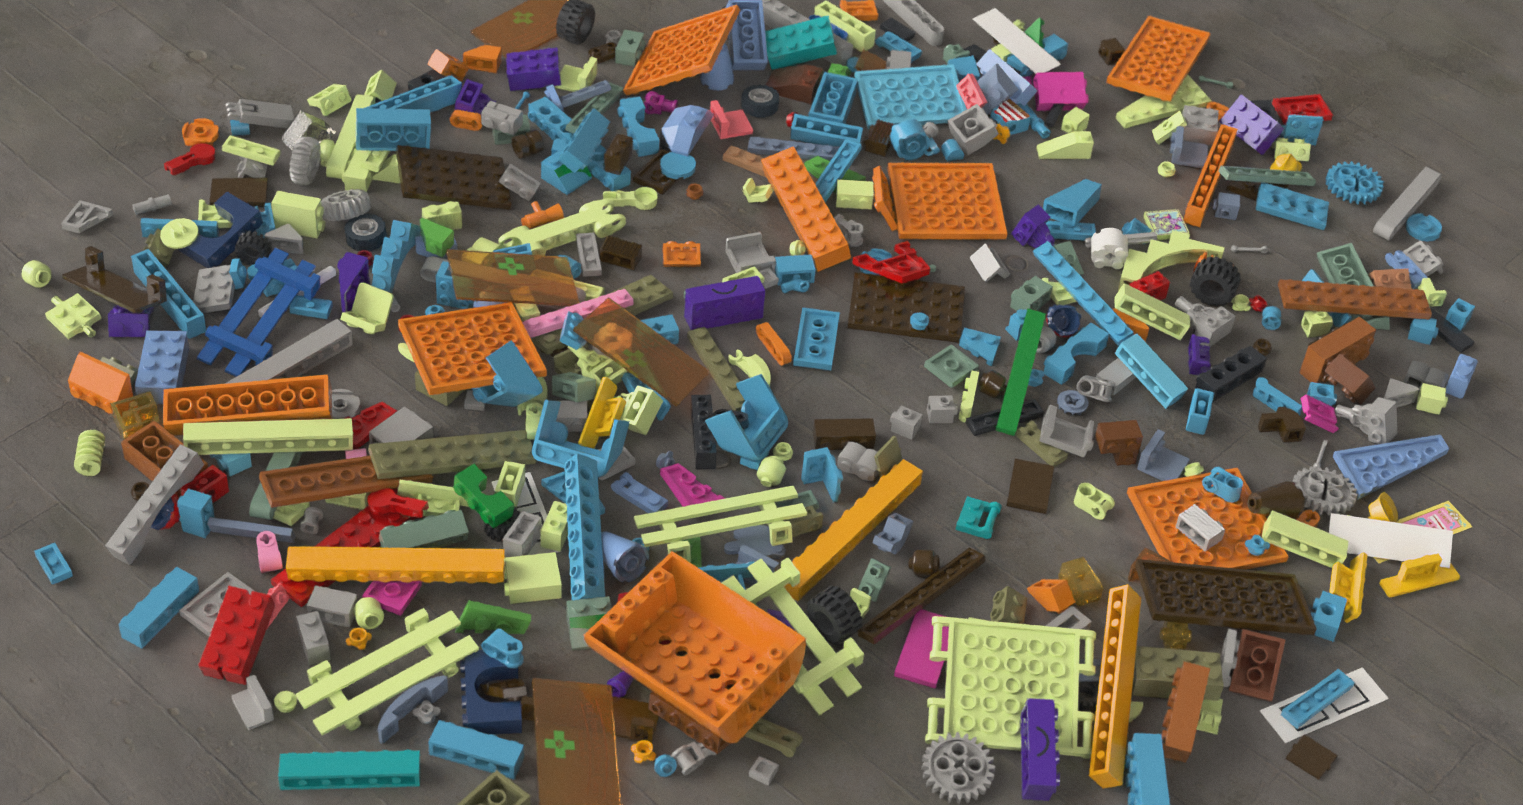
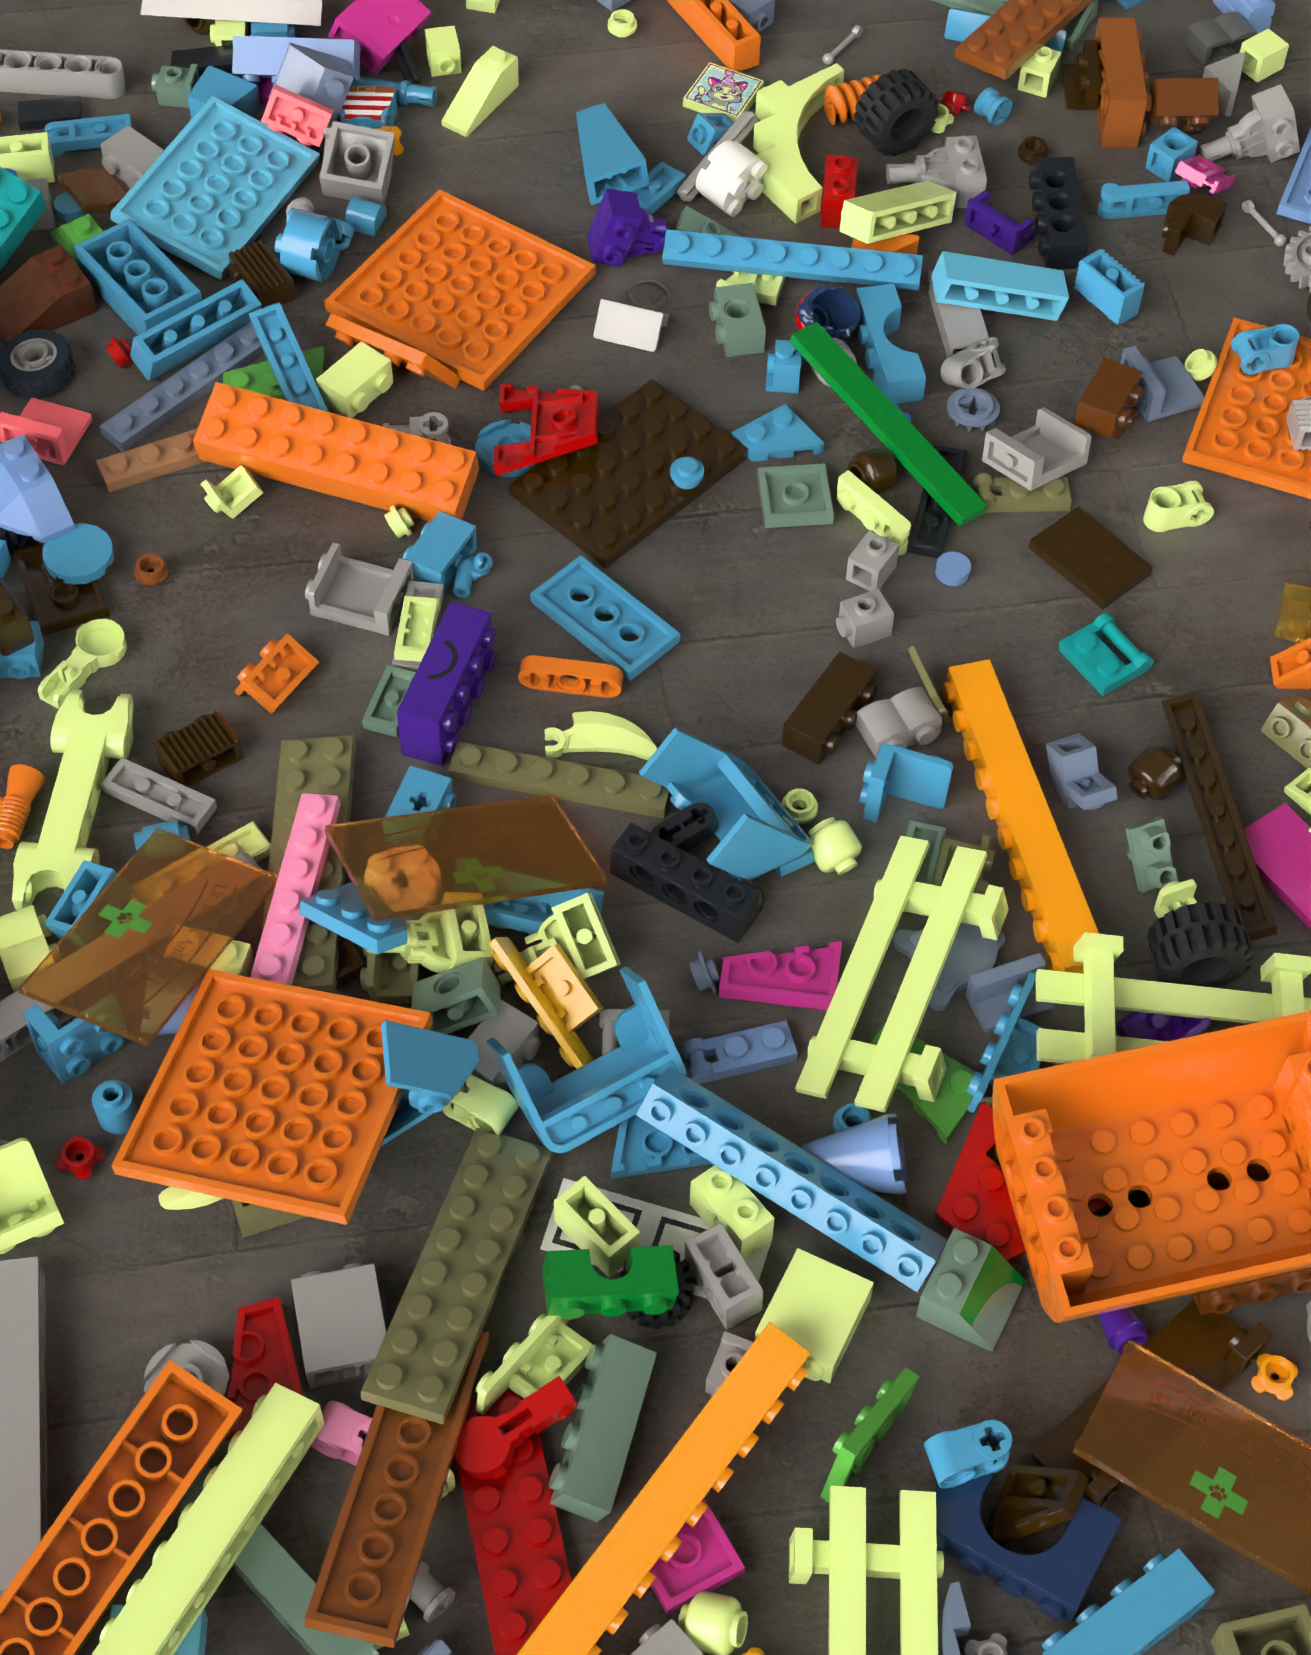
camera: 50 degrees left, 10 degrees up
none -> medium blue tile [935,552,971,586]

